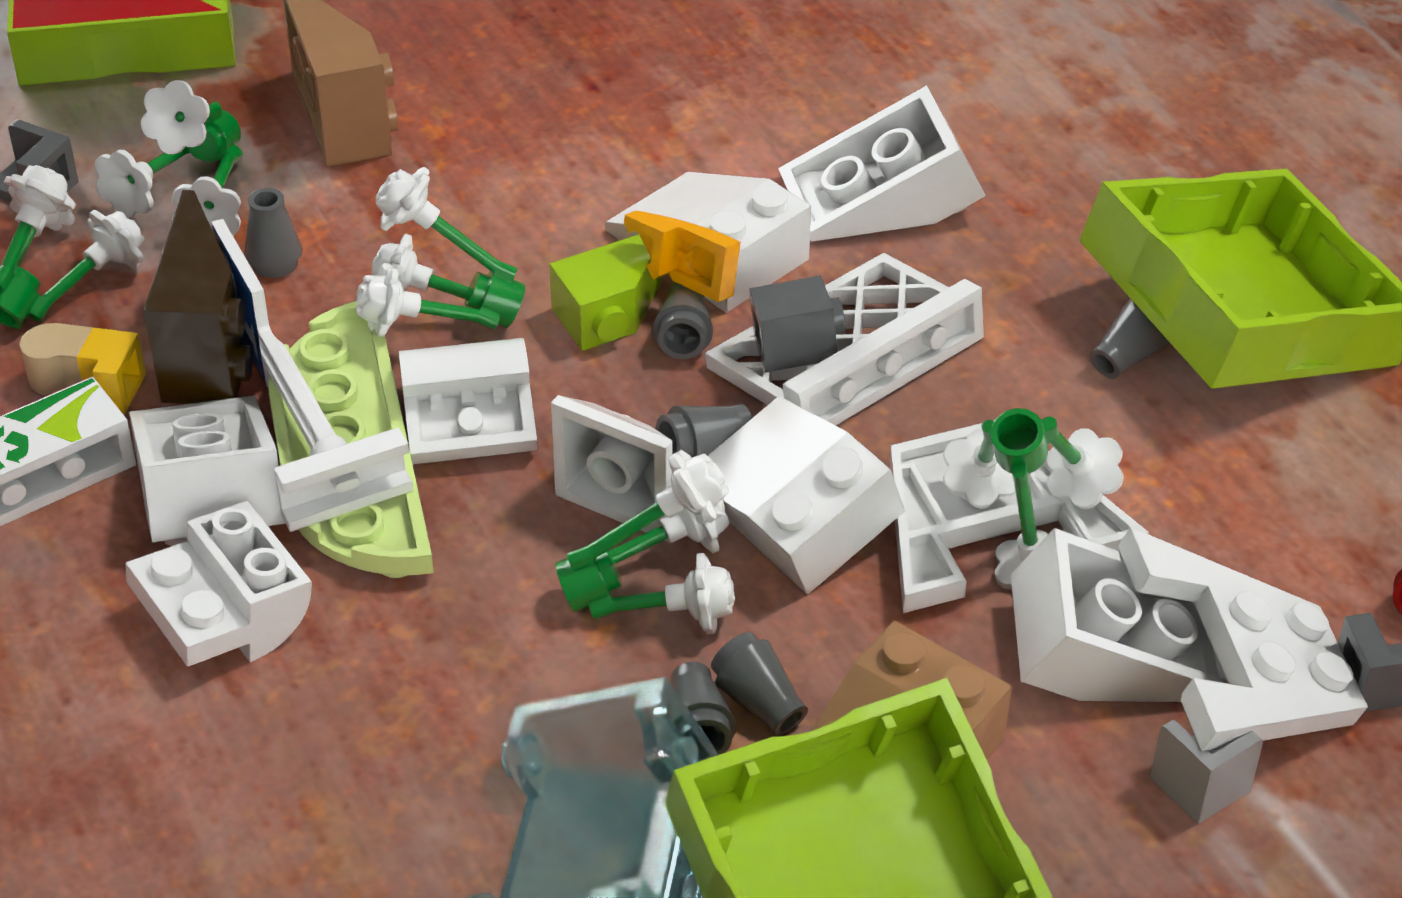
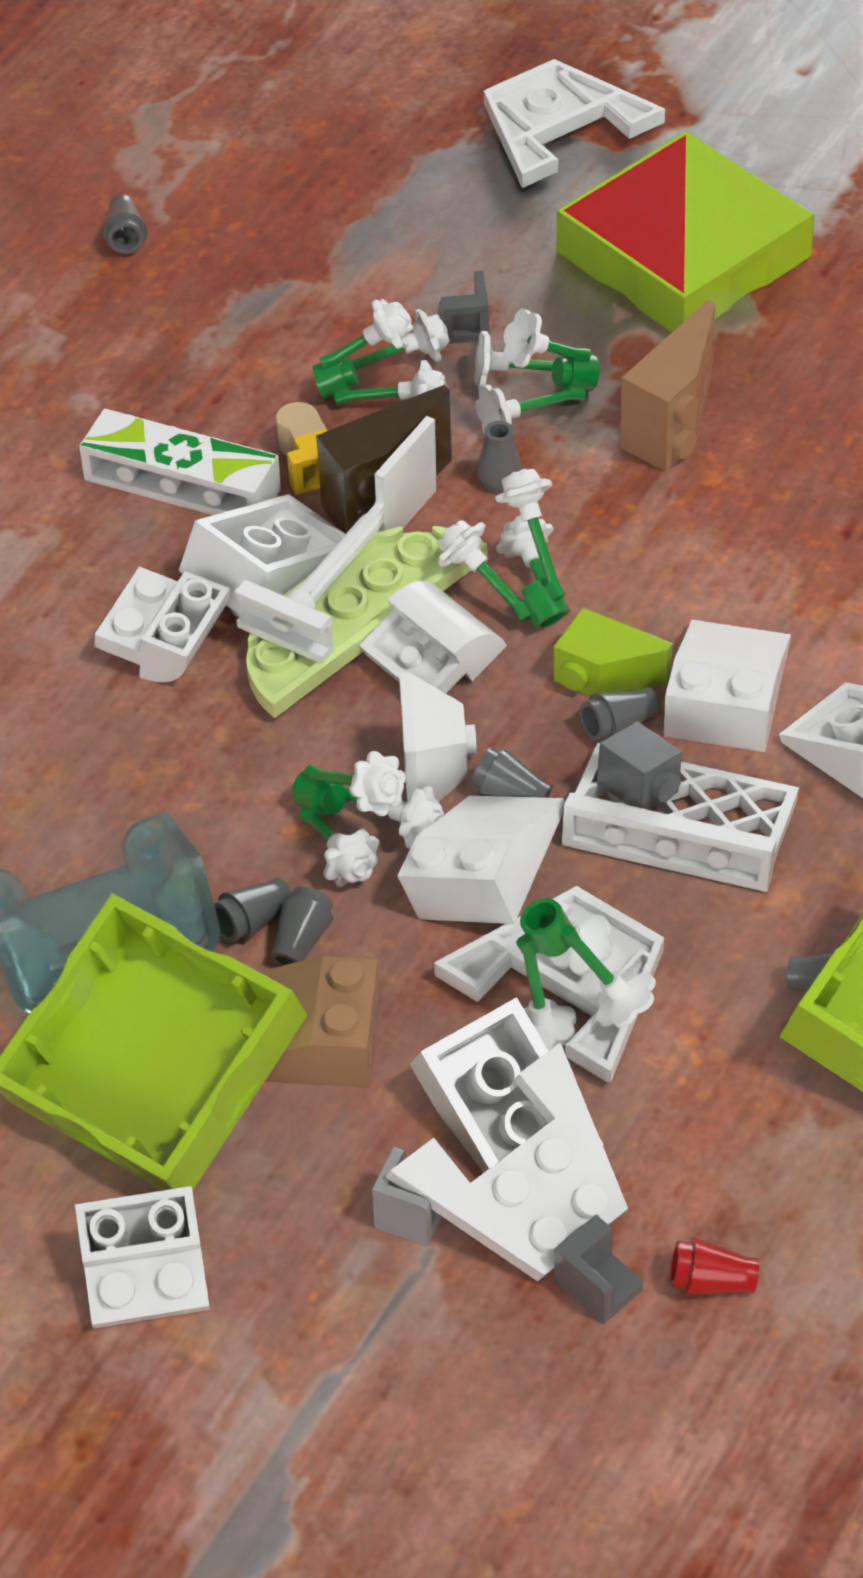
camera: 60 degrees right, 5 degrees up
light orange slope [624,210,741,303] -> none

